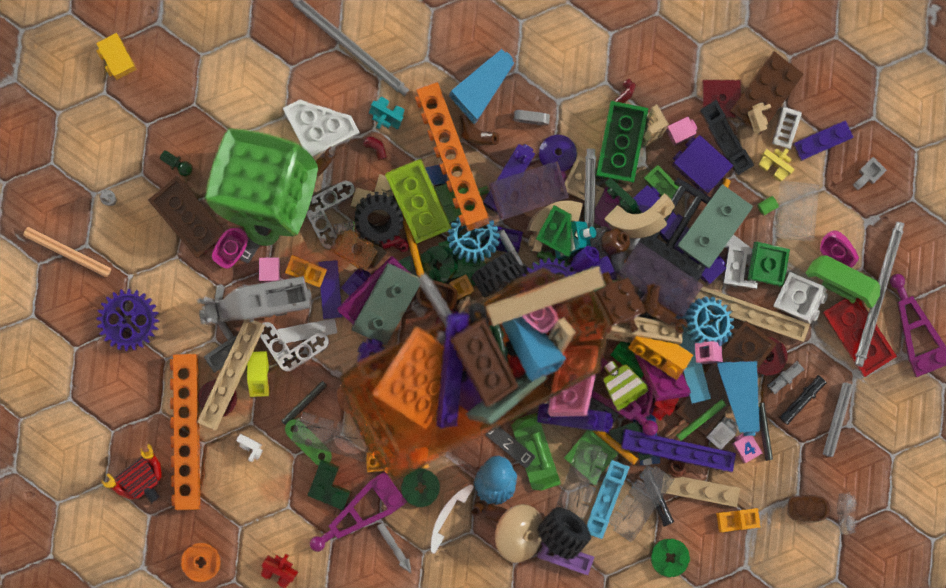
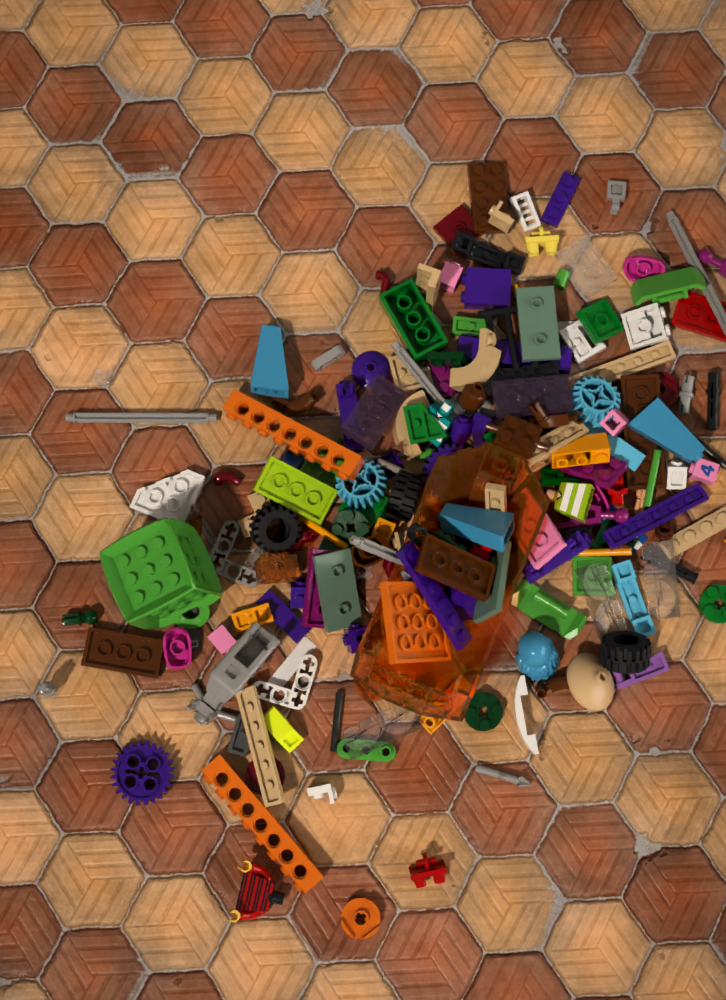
camera: 30 degrees left, 5 degrees down
light nougat axle [23,227,111,277] -> none
dark green plate [307,460,351,510] -> none
magenta plate [310,471,407,552] -> none
teal hips [369,97,405,130] -> none
dark grey sticker [481,422,535,468] -> none
tan tile [486,266,605,326] -> none
bright pink piece [522,305,558,333] -> none

